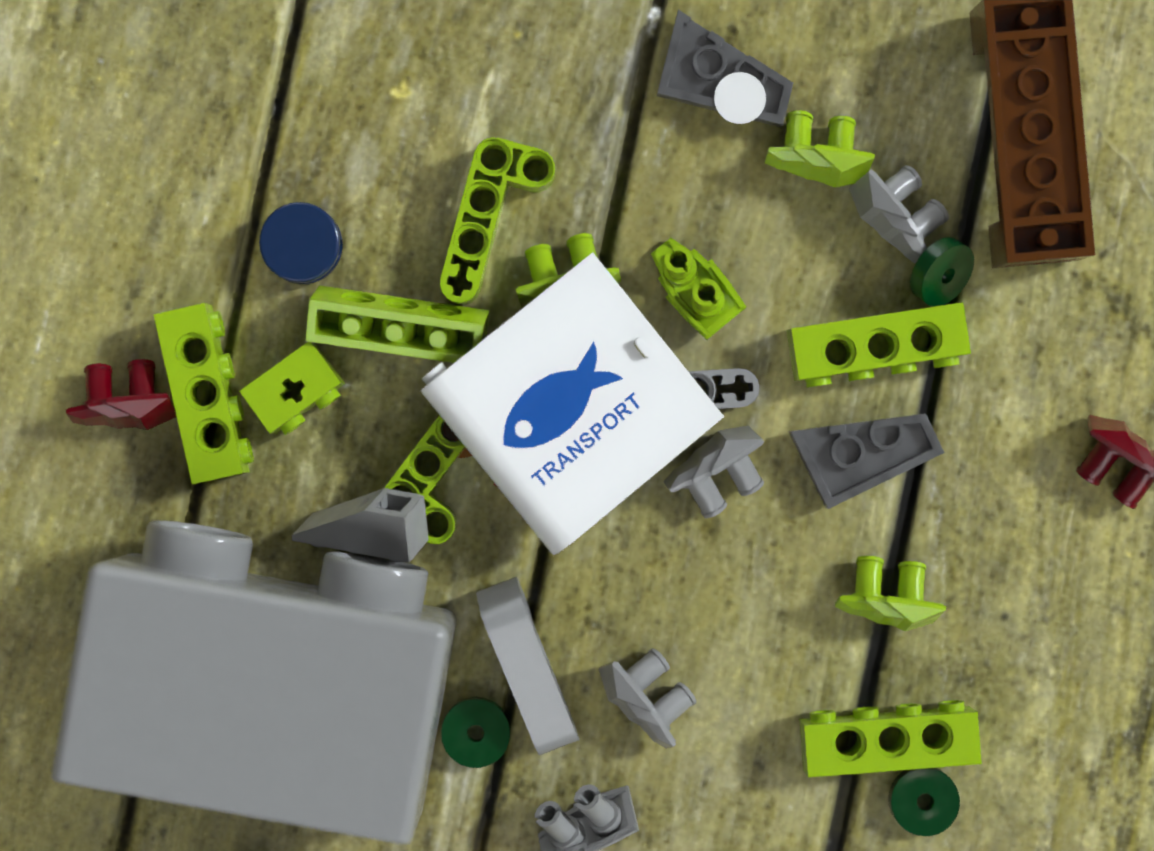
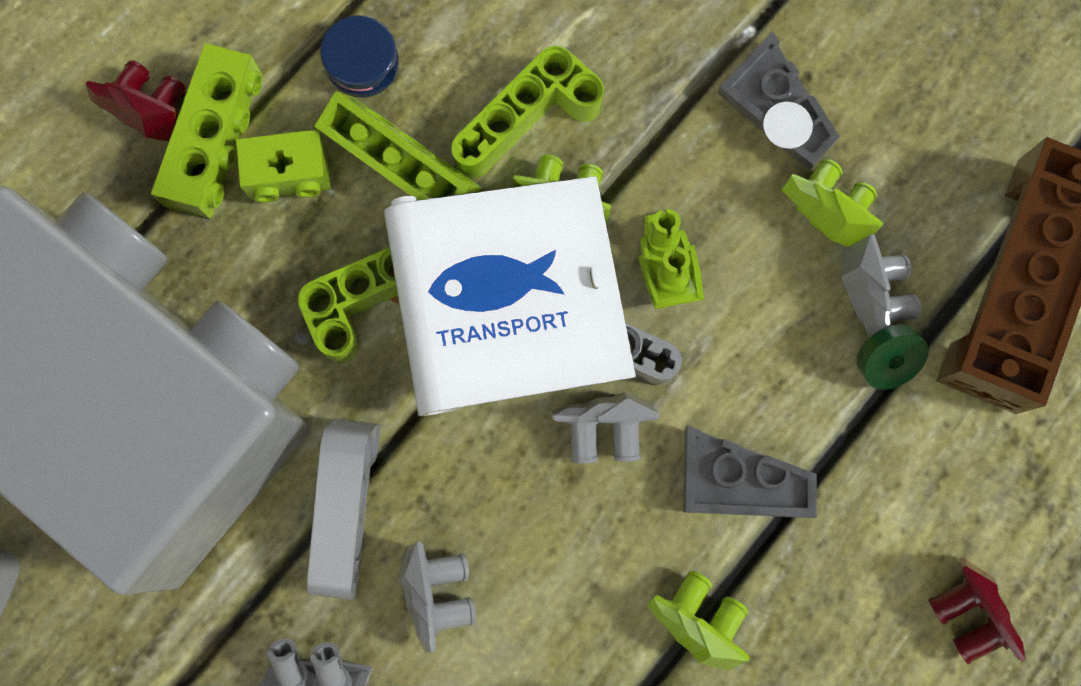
camera: 25 degrees right, 10 degrees down
light grey slope [292,488,429,563] -> none
dark green piece [441,697,511,768] -> none
lime brick [786,302,971,388] -> none

